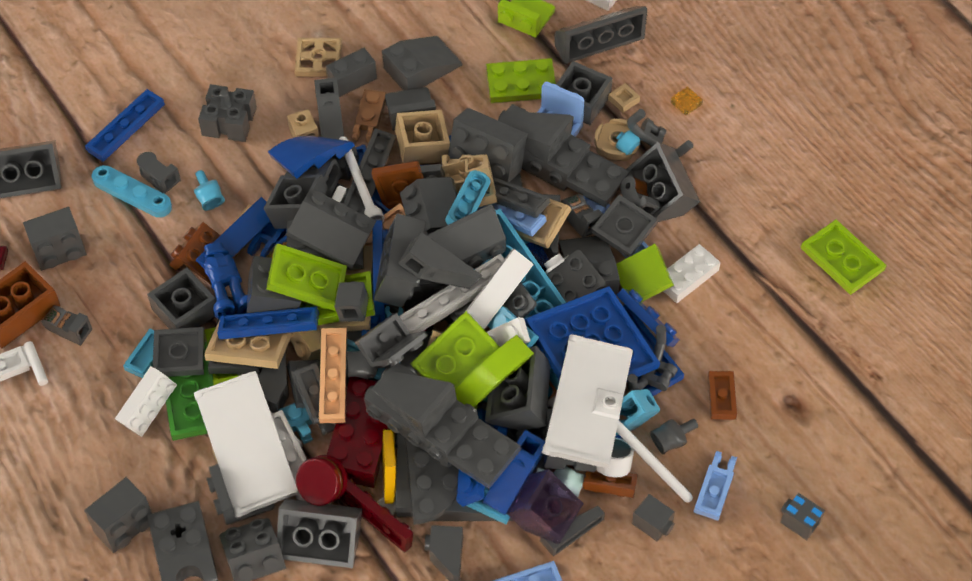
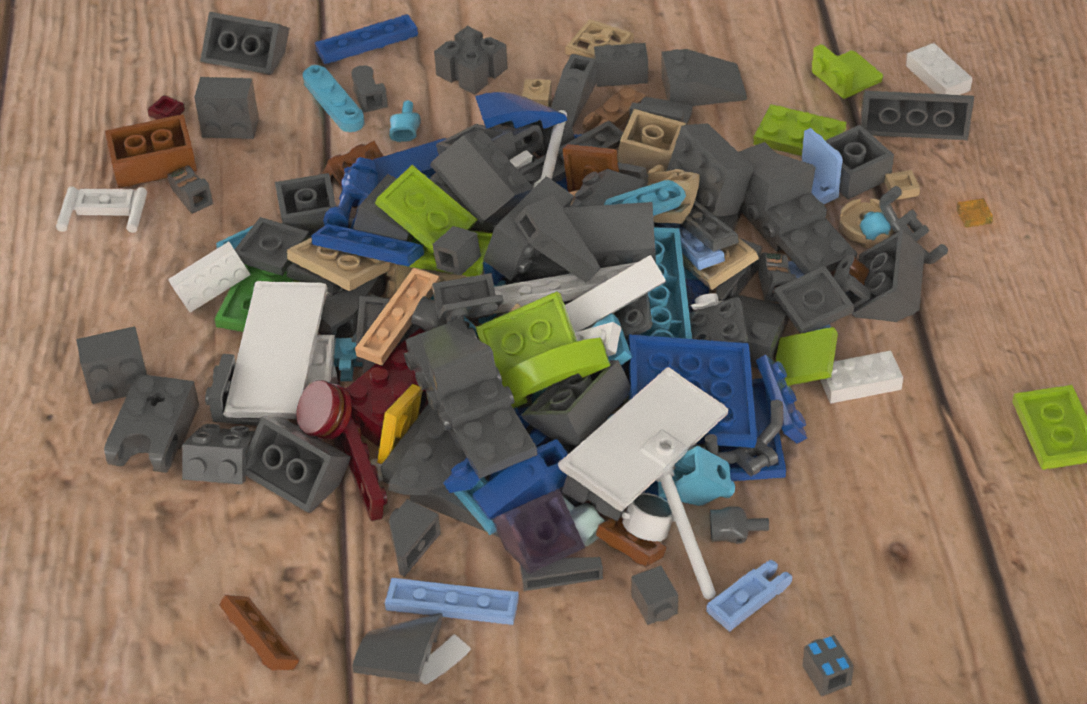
camera: 30 degrees right, 10 degrees down
dark orange plate [708,371,737,420] -> none

